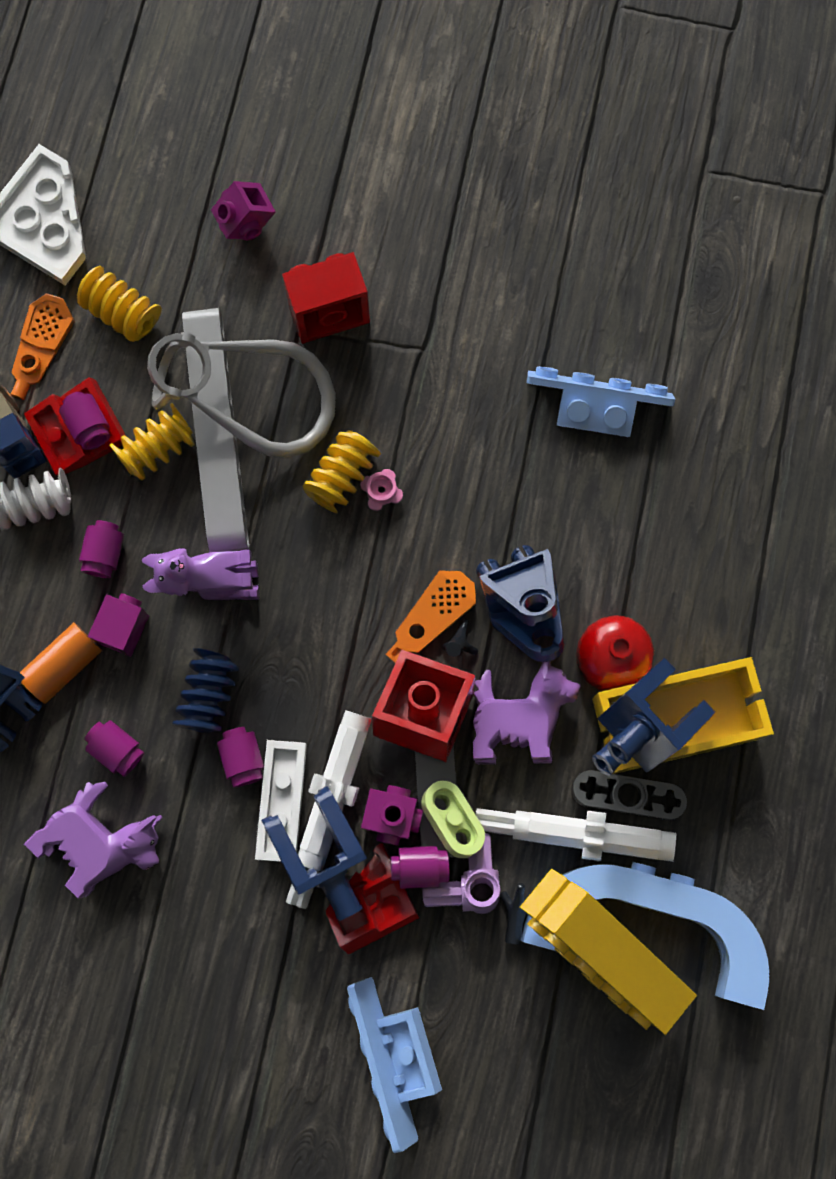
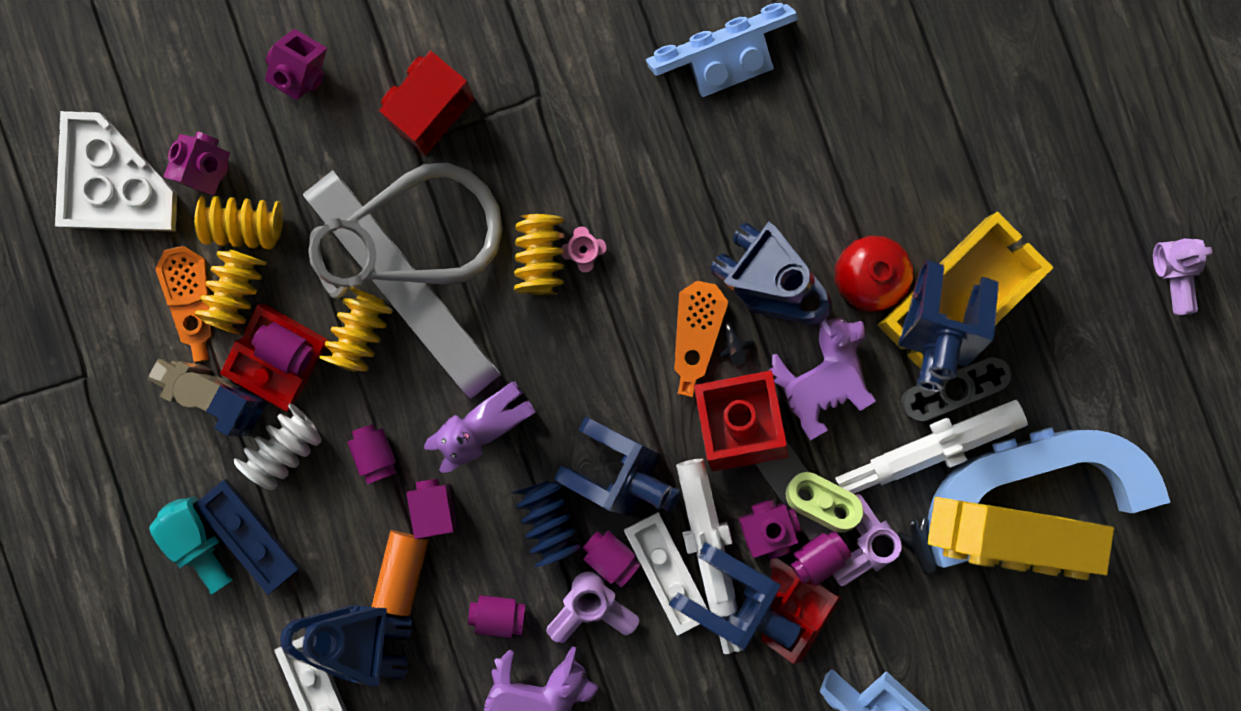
camera: 30 degrees left, 10 degrees up
none -> magenta brick [163,131,231,196]
none -> yellow piece [195,249,267,335]
none -> lavender axle [546,572,640,643]
none -> dark blue piece [554,416,681,516]

